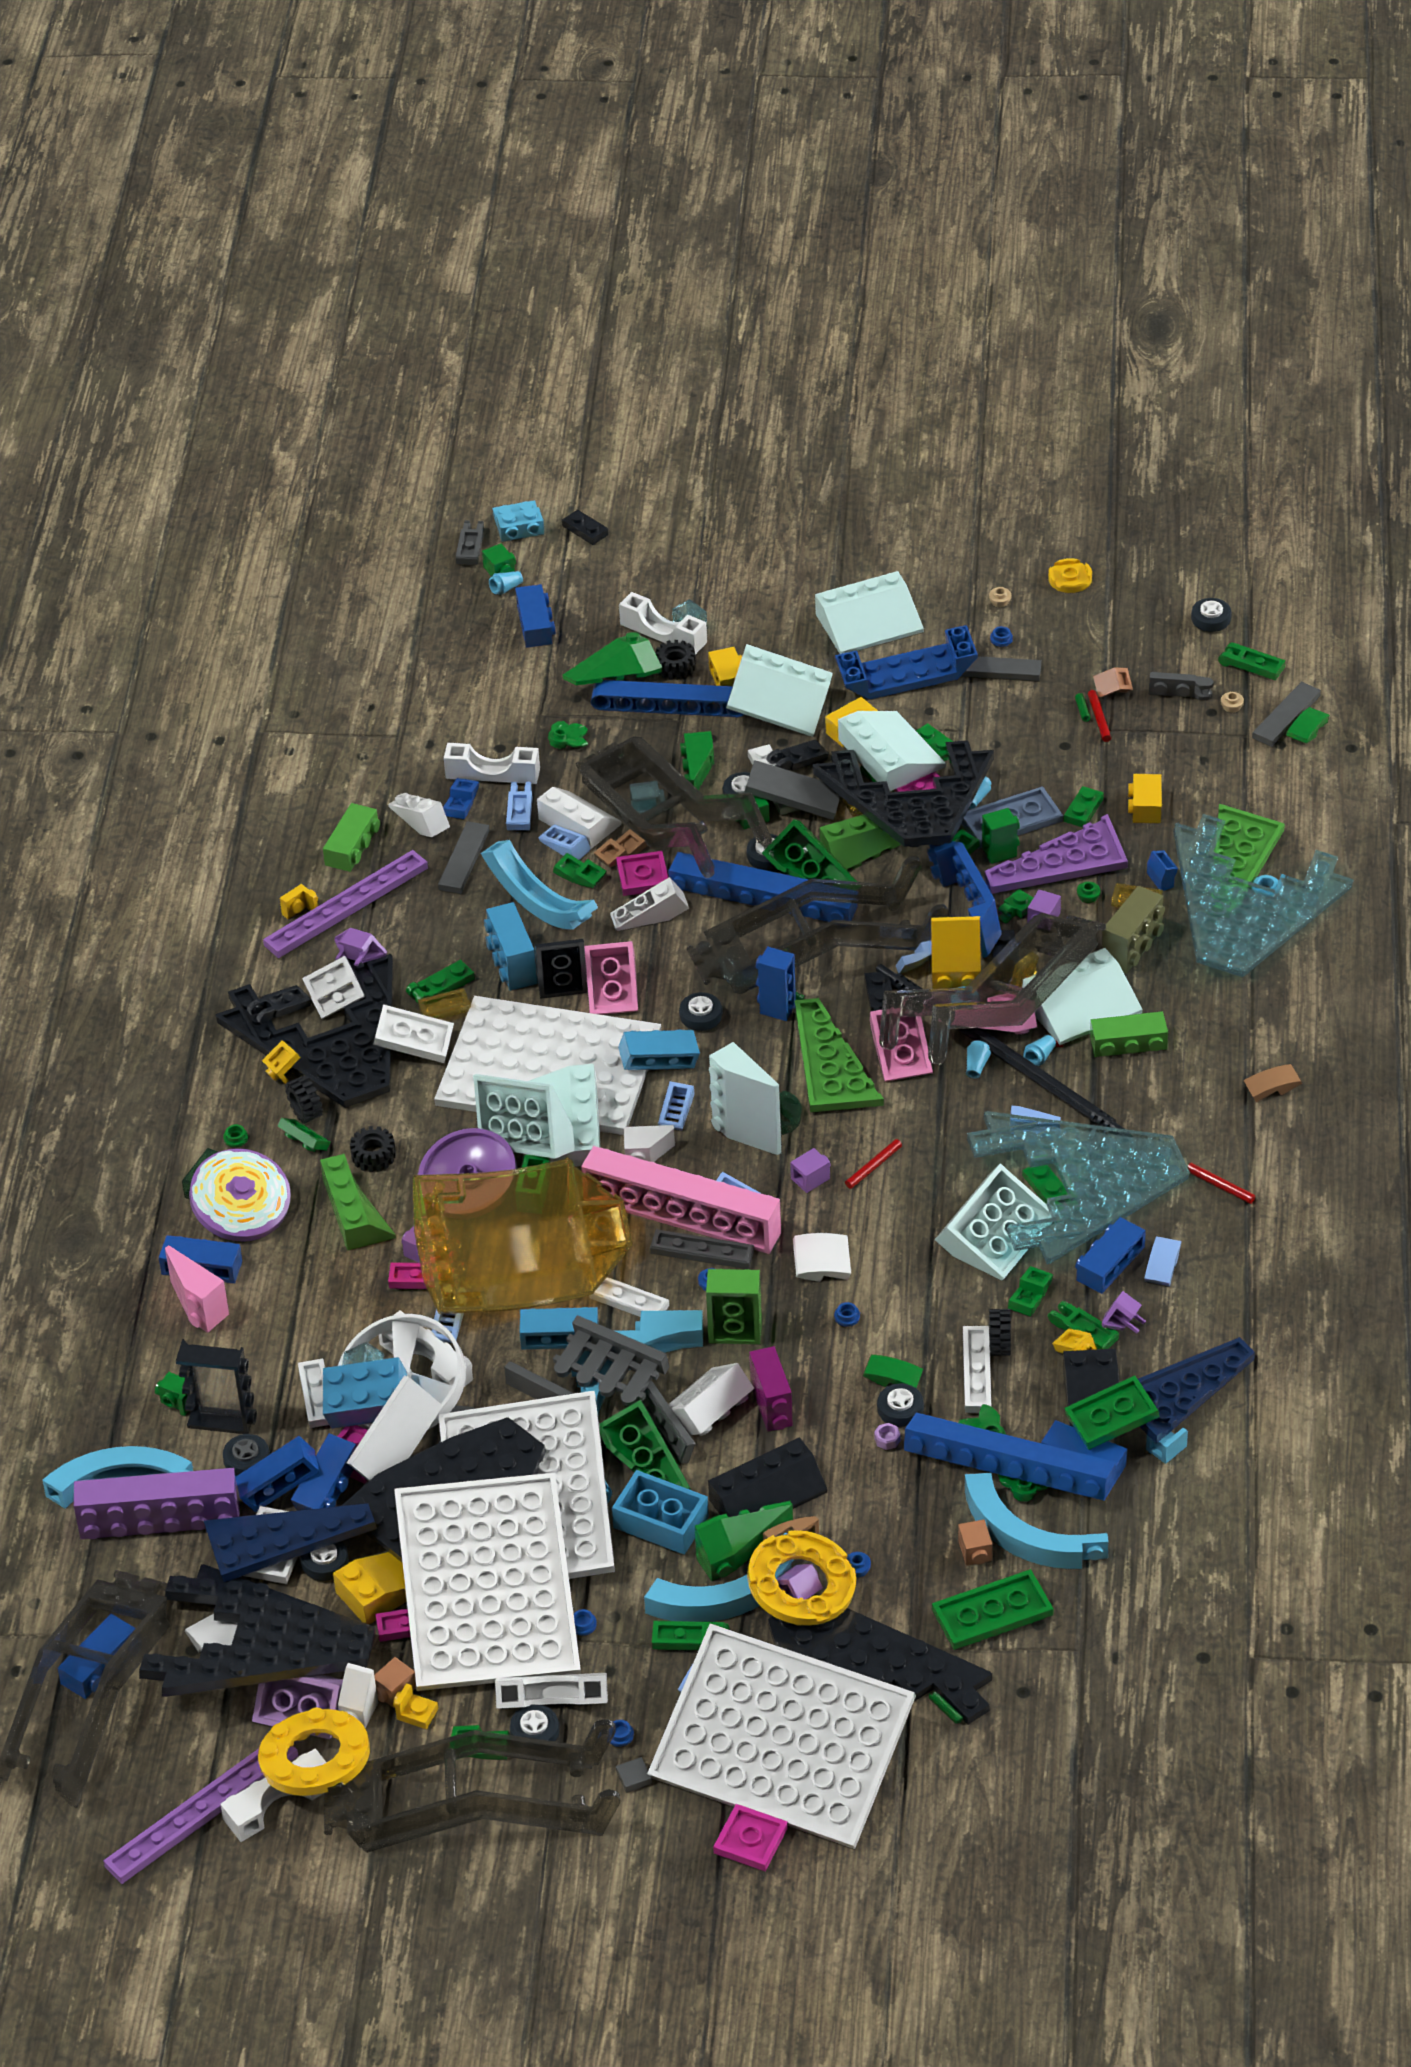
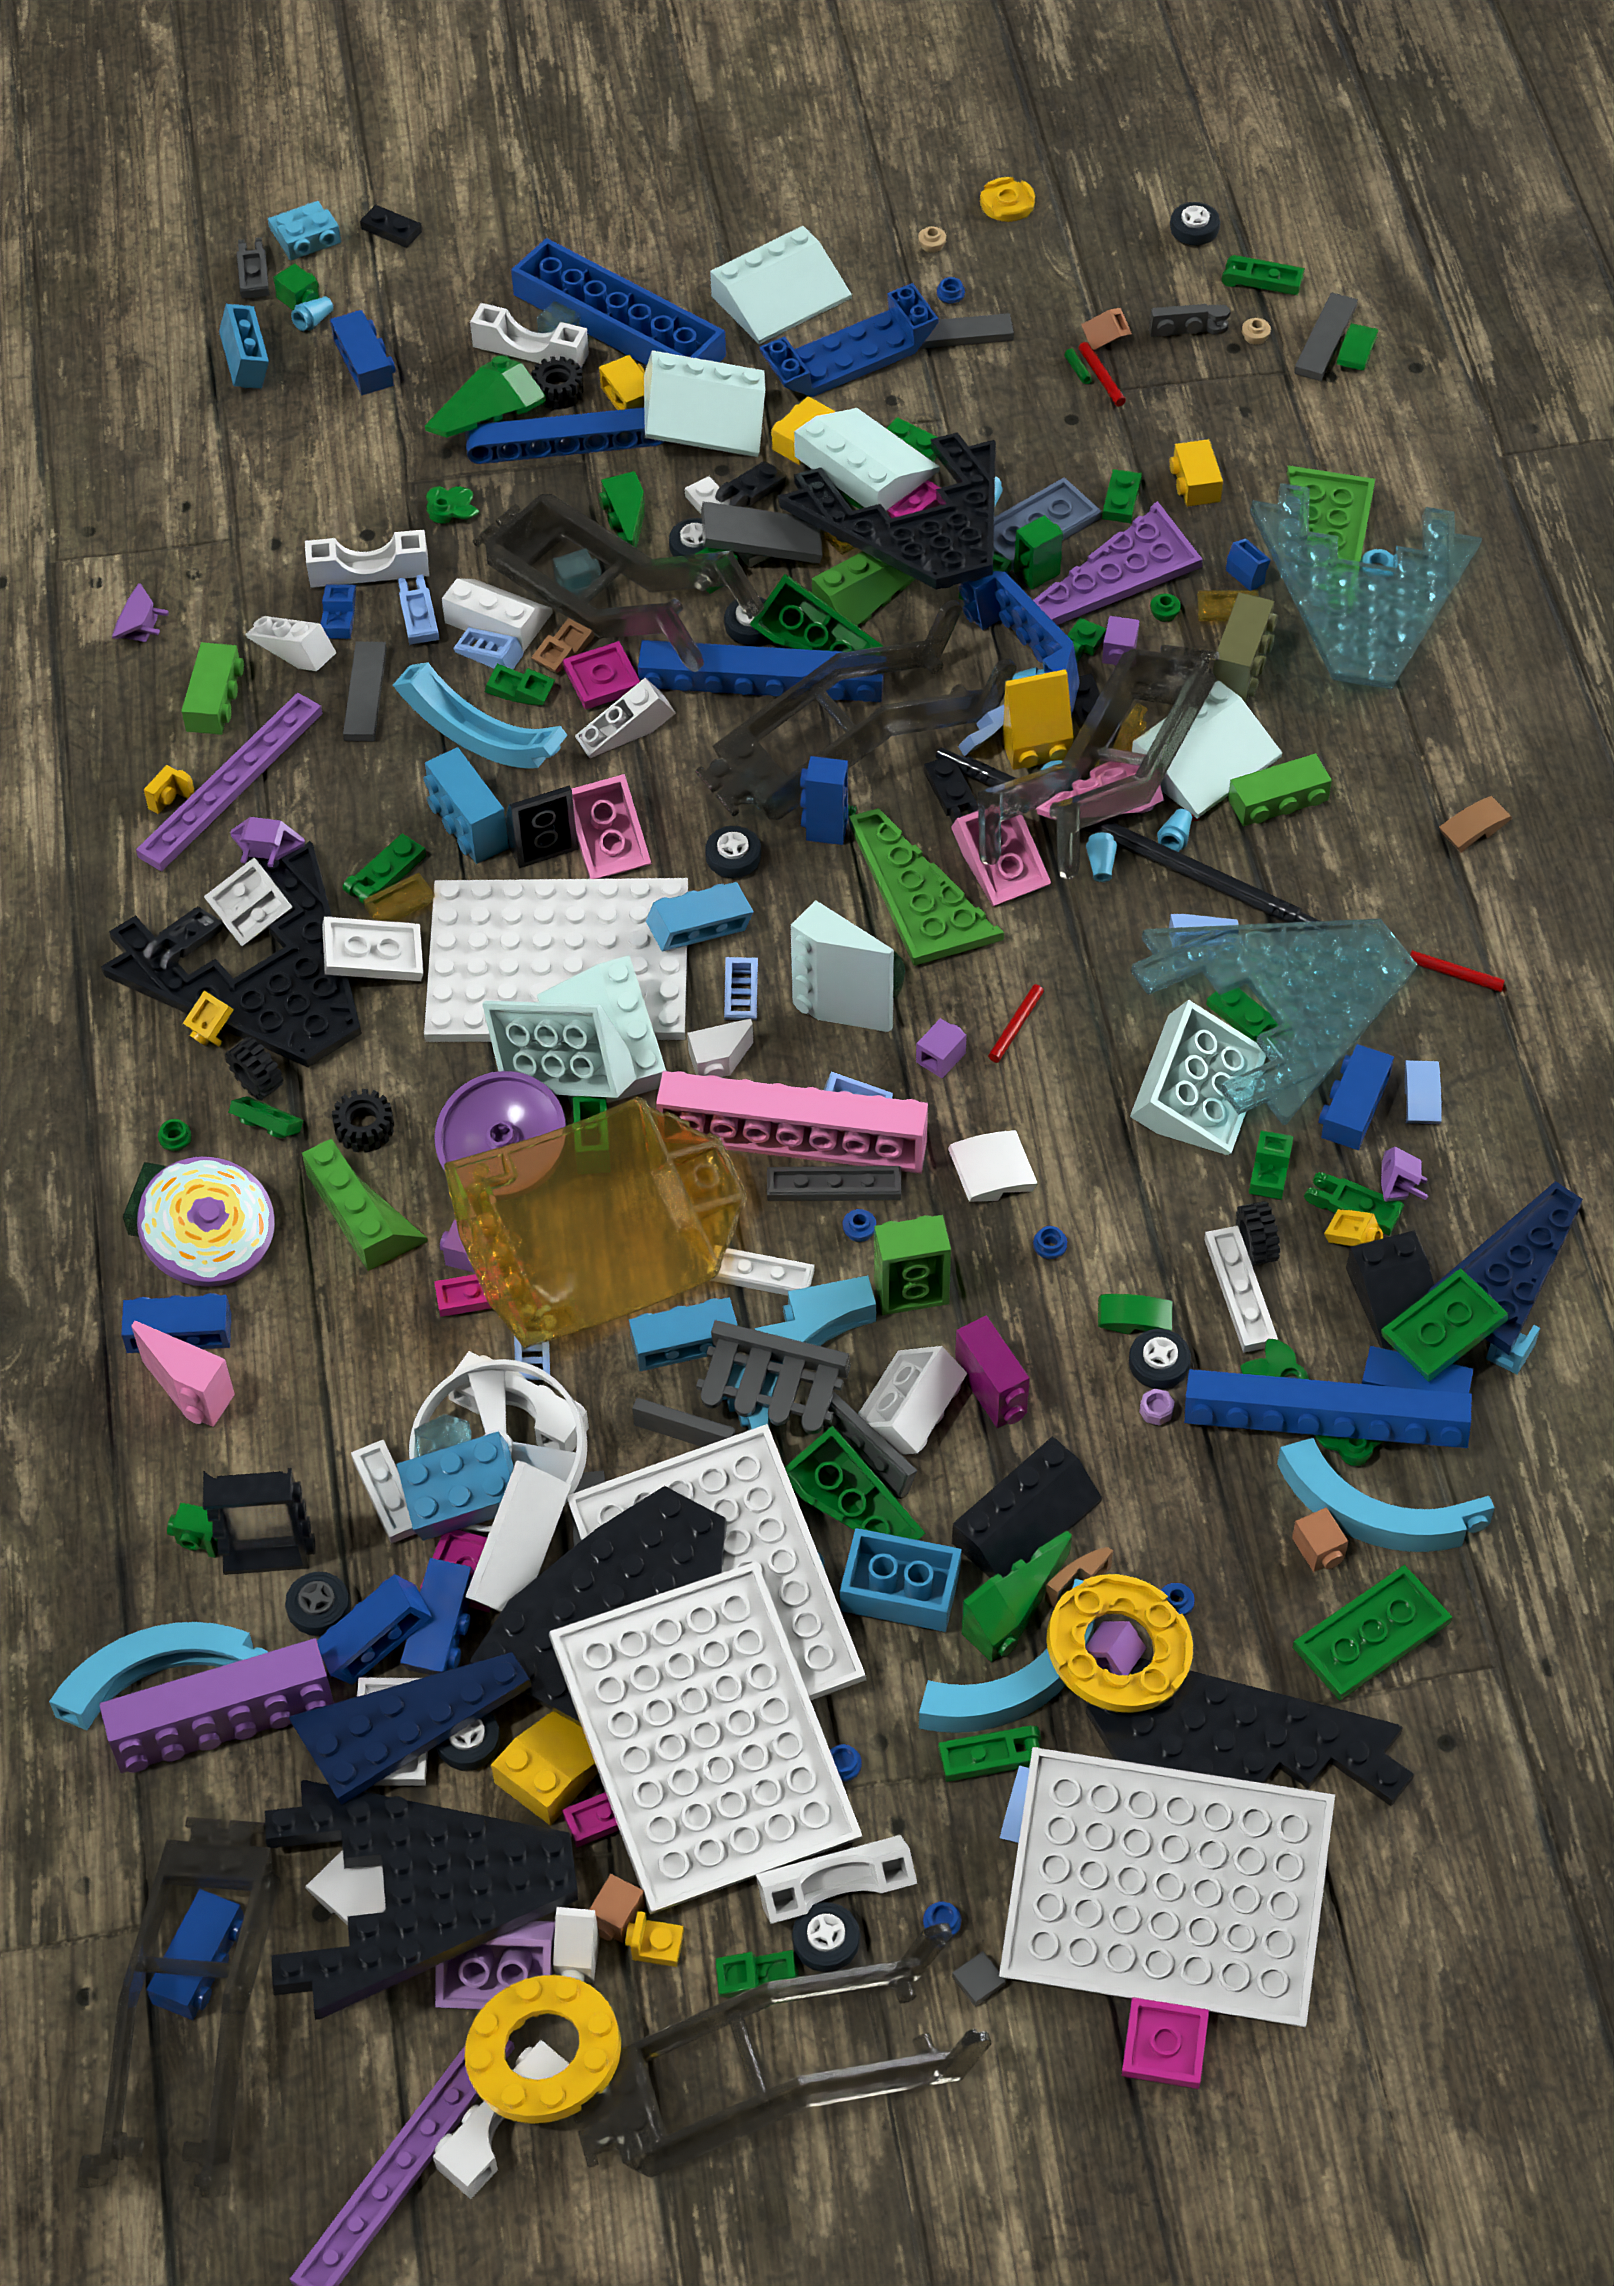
camera: 15 degrees left, 10 degrees up
green piece [929,1692,963,1724] -> none
none -> medium lavender piece [112,583,169,642]
none -> dark azure brick [219,304,269,388]
none -> blue brick [511,238,726,365]

